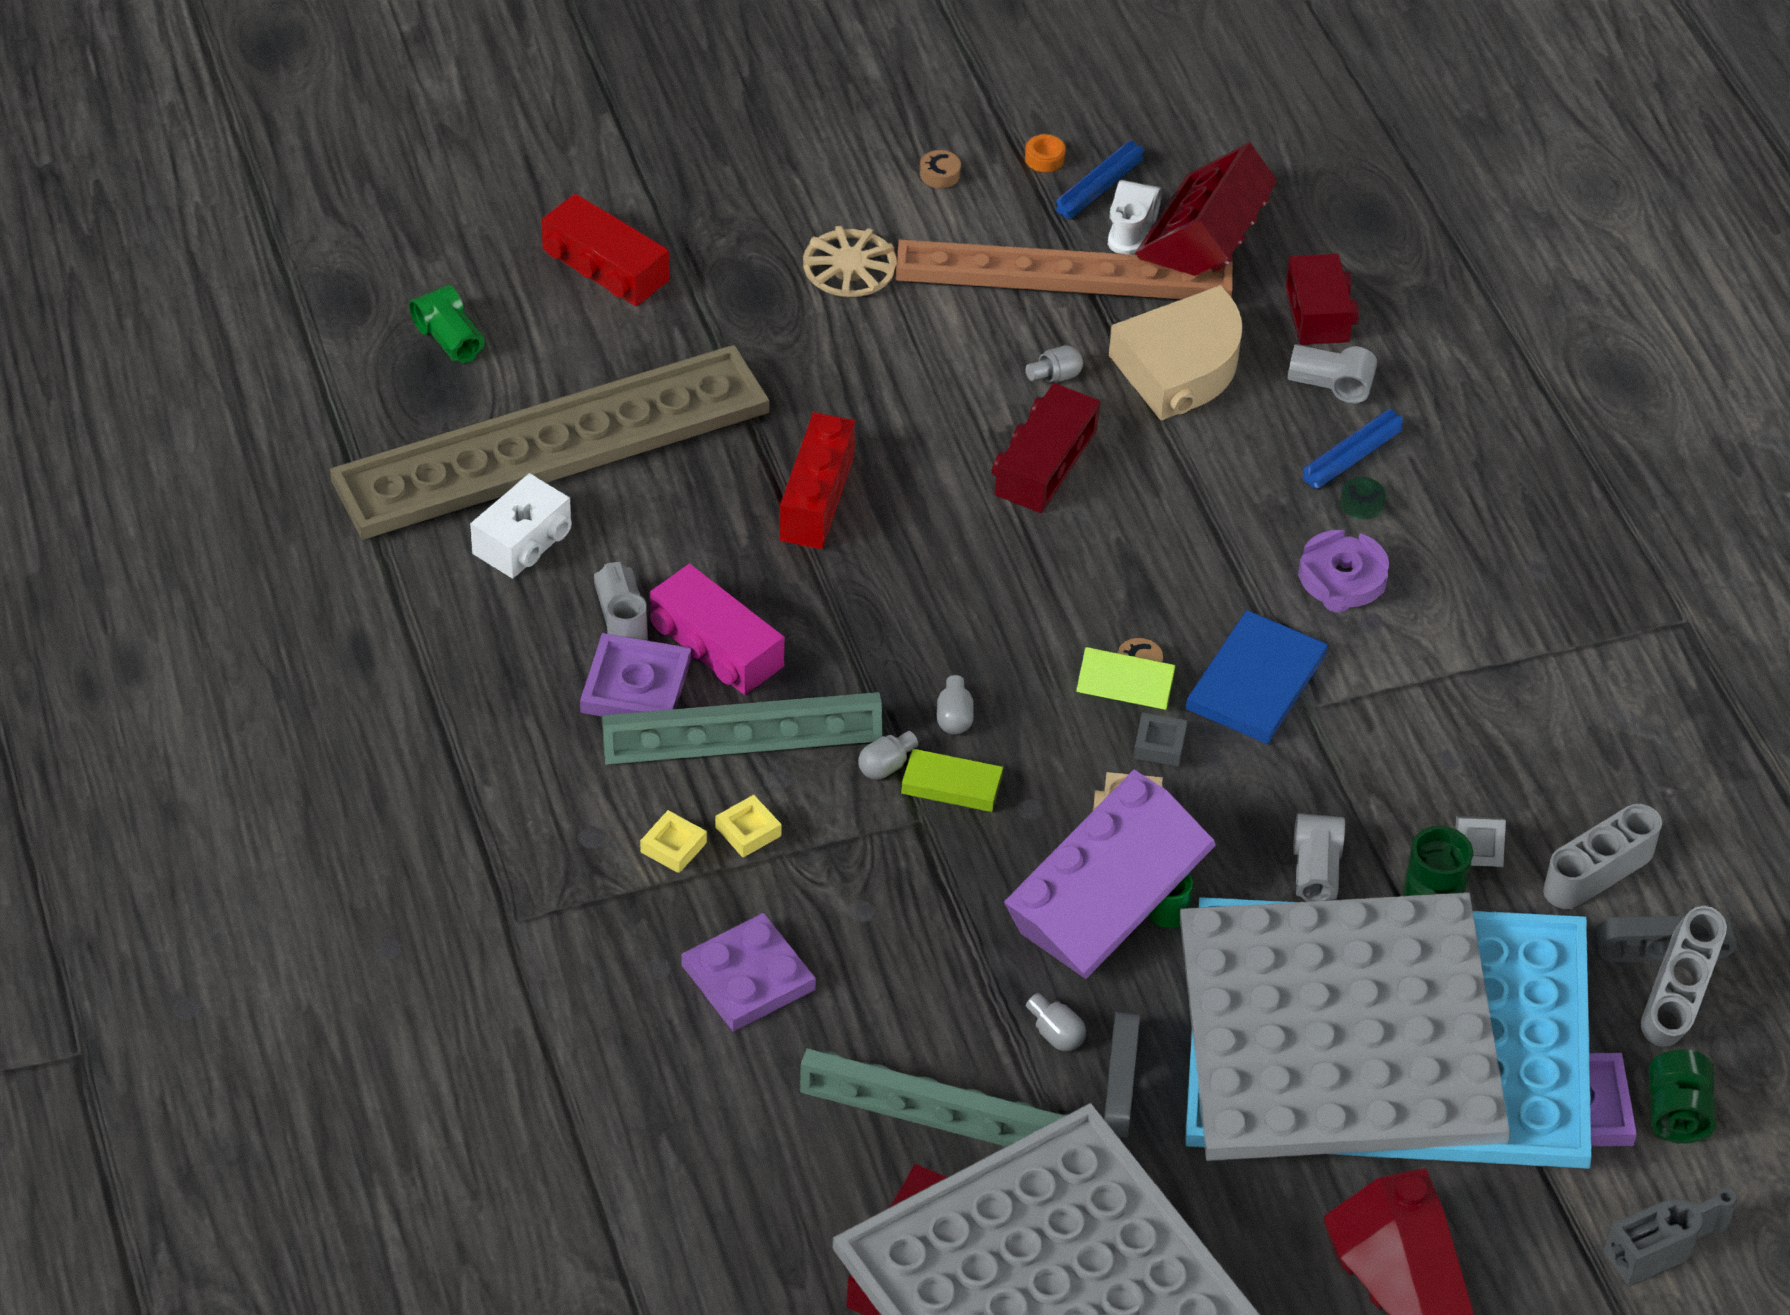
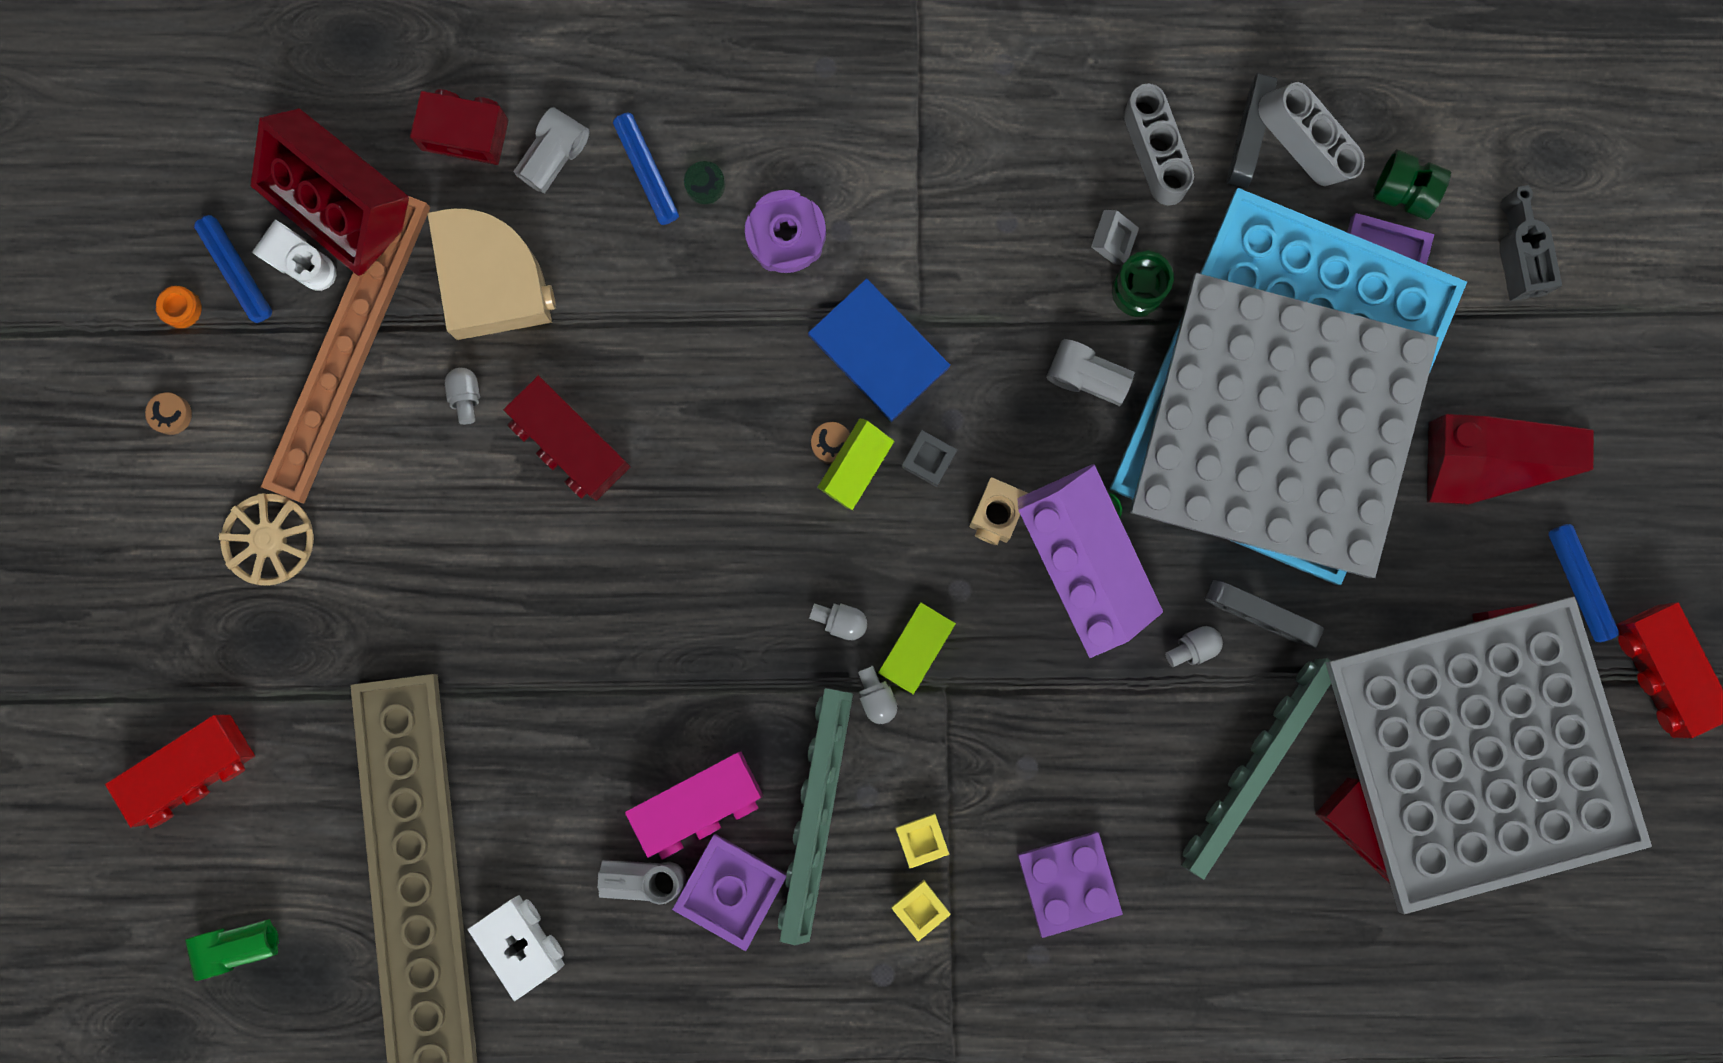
camera: 70 degrees left, 35 degrees up
red brick [780,412,855,549] -> none

